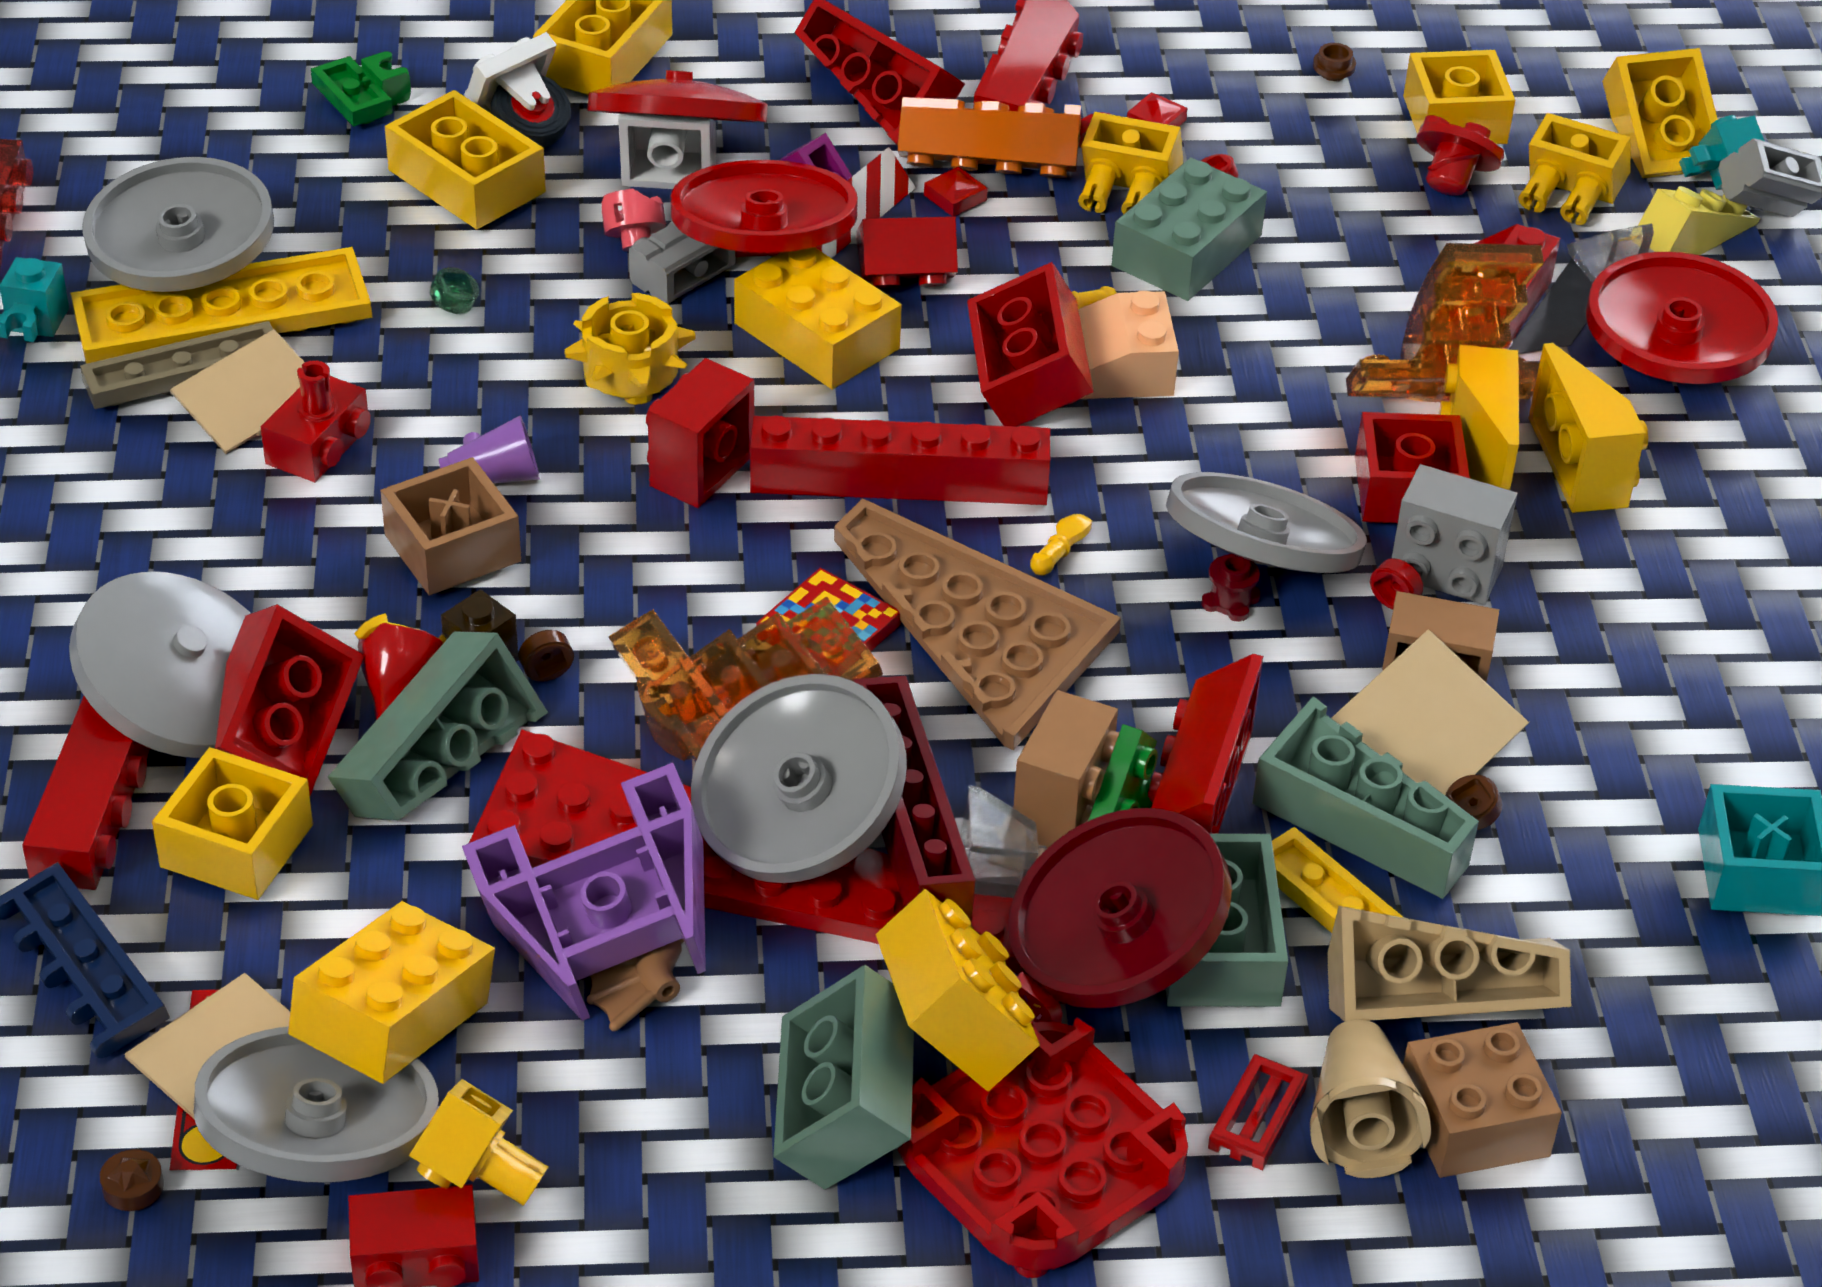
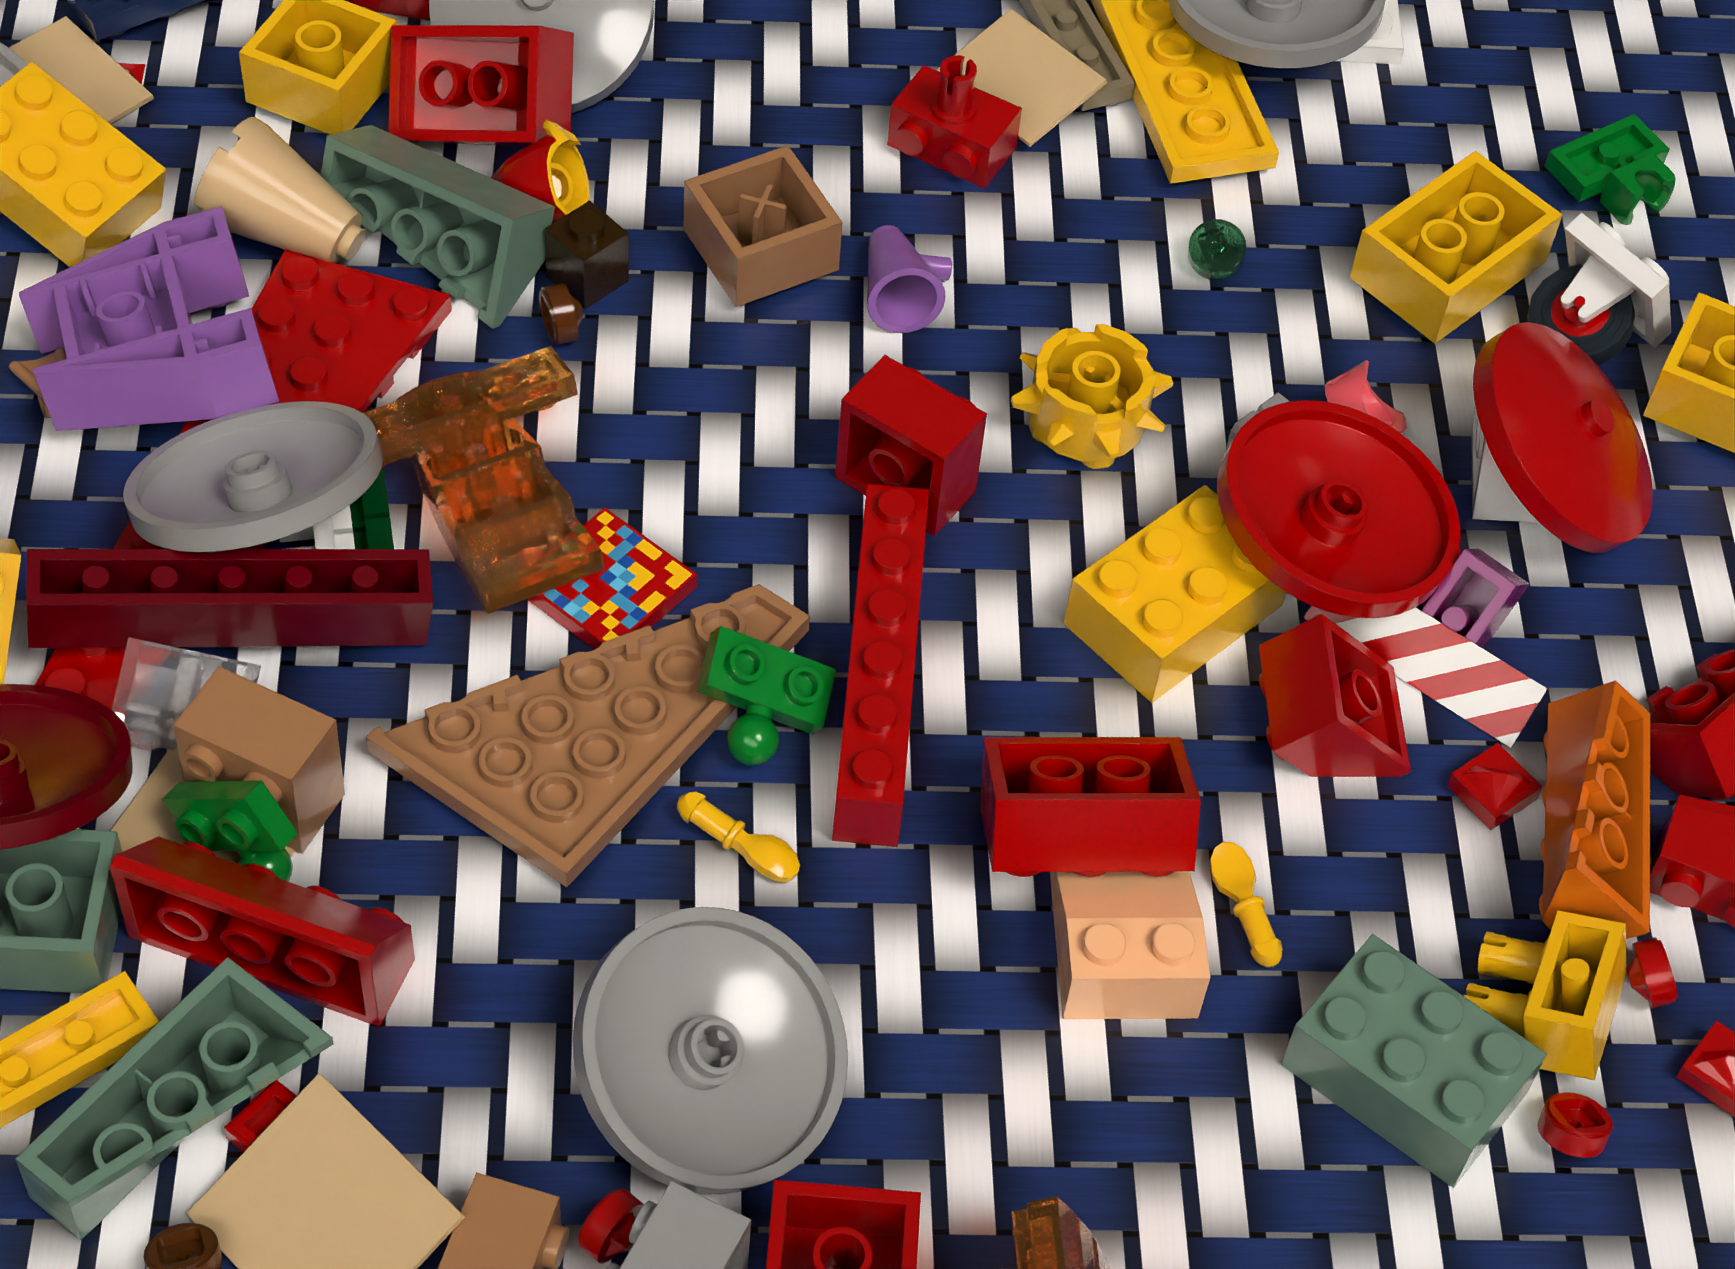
camera: 90 degrees right, 10 degrees up
none -> tan cone [194,117,366,263]
none -> green plate [696,626,836,766]

